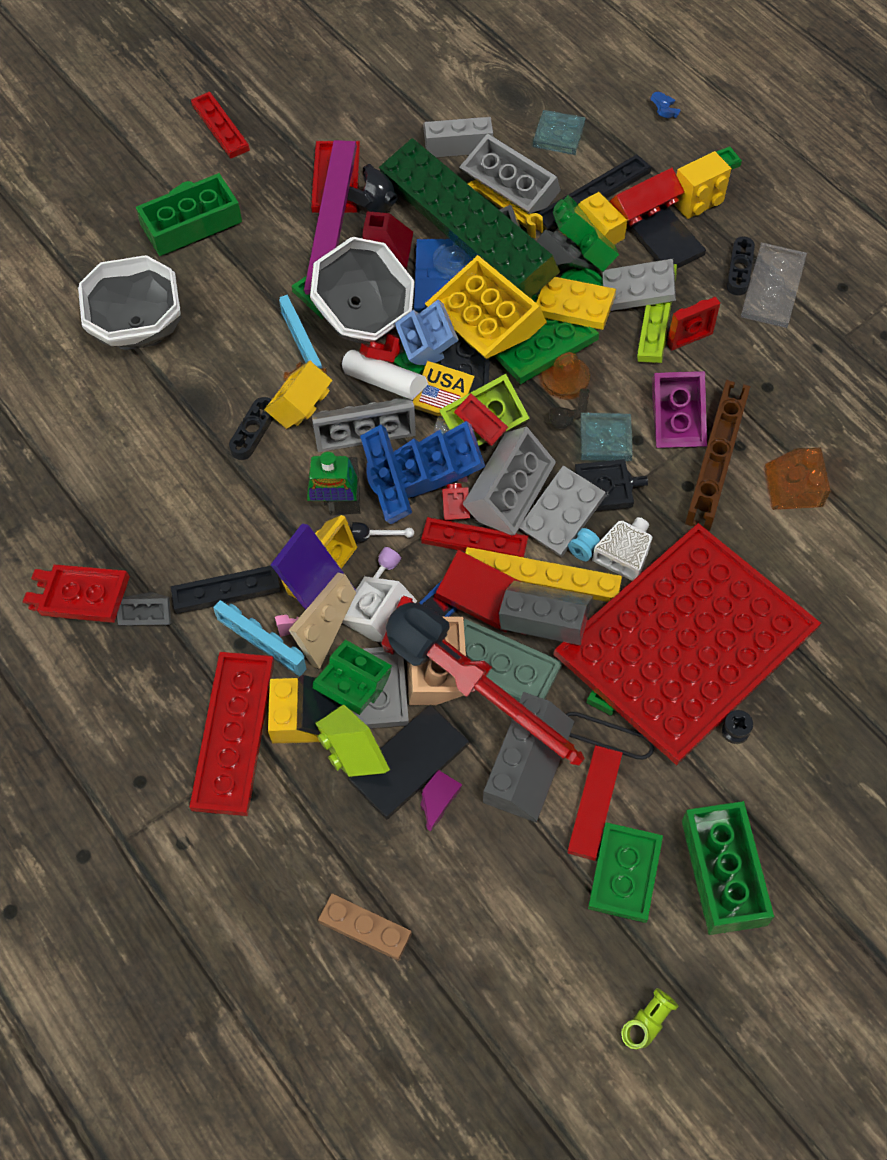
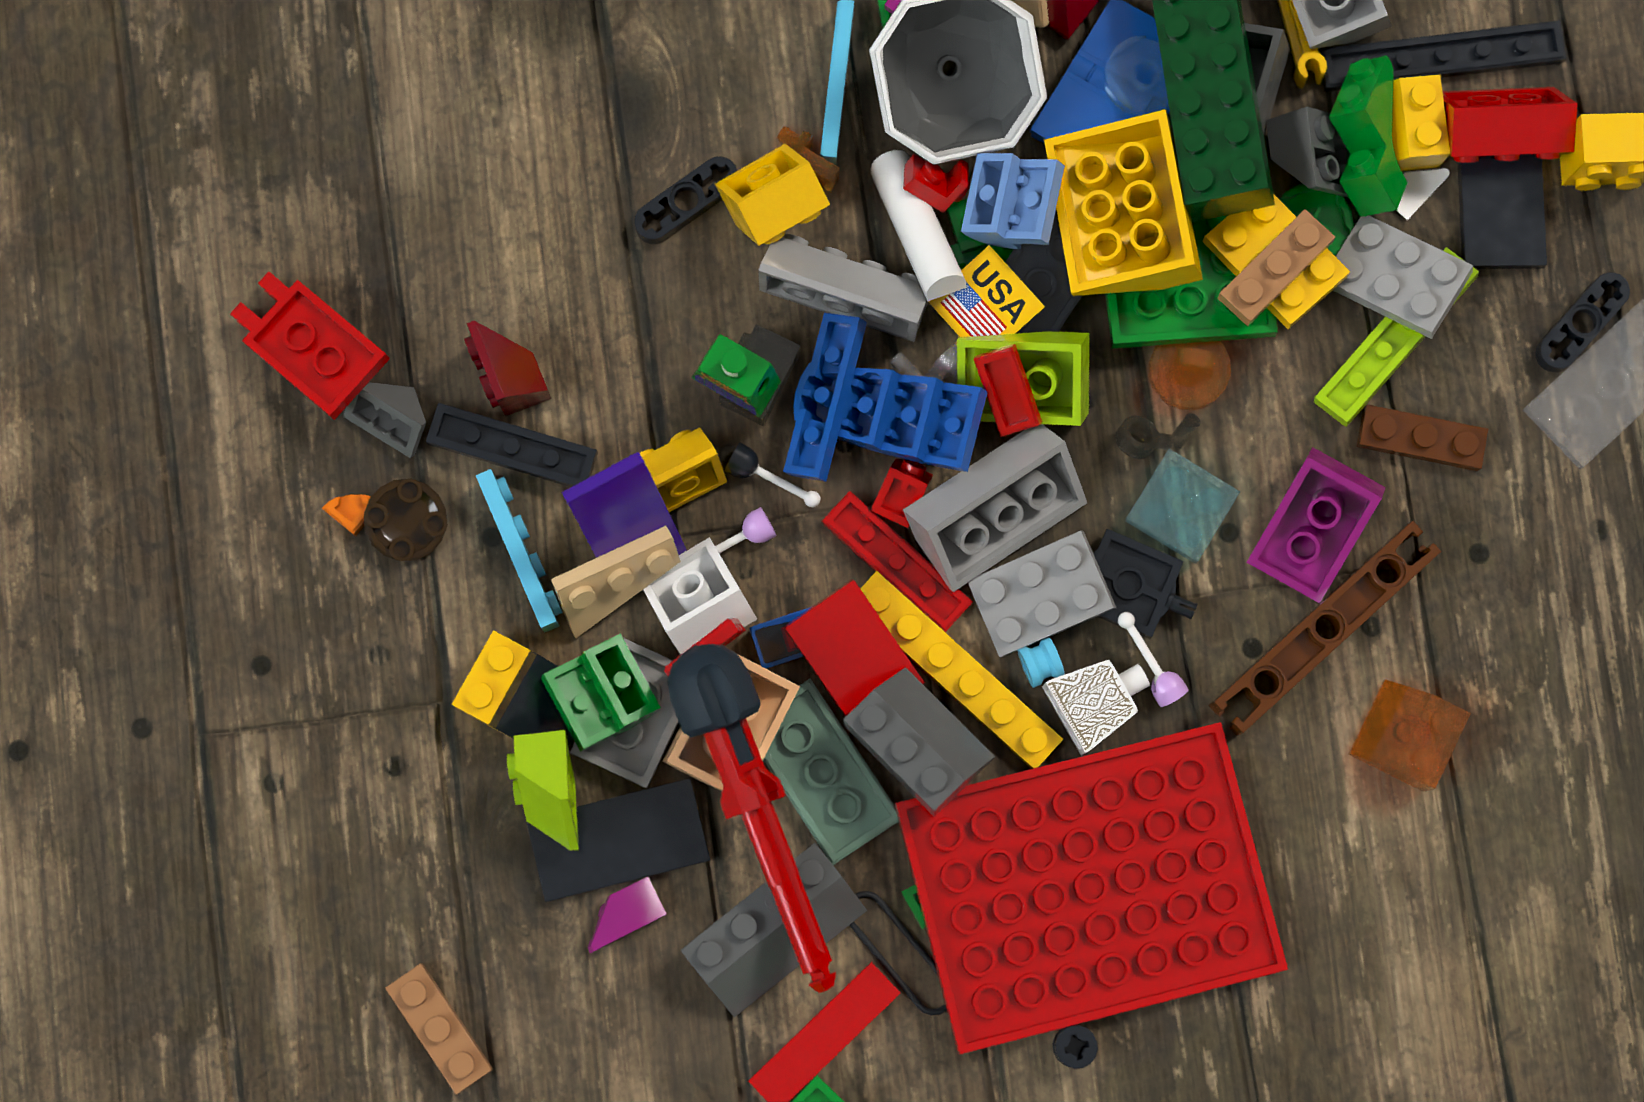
camera: 25 degrees right, 20 degrees up
red plate [190,652,274,816] -> none
bright pink tile [275,615,299,637] -> none
red plate [667,296,721,351] -> none
none -> orange tile [322,494,371,536]
none -> dark brown dish [364,478,448,561]
none -> dark red slope [464,320,551,417]
none -> hinge [1118,612,1189,707]
none -> medium nougat plate [1217,209,1335,326]
none -> reddish brown plate [1356,404,1488,471]
none -> white sticker [1397,168,1449,220]

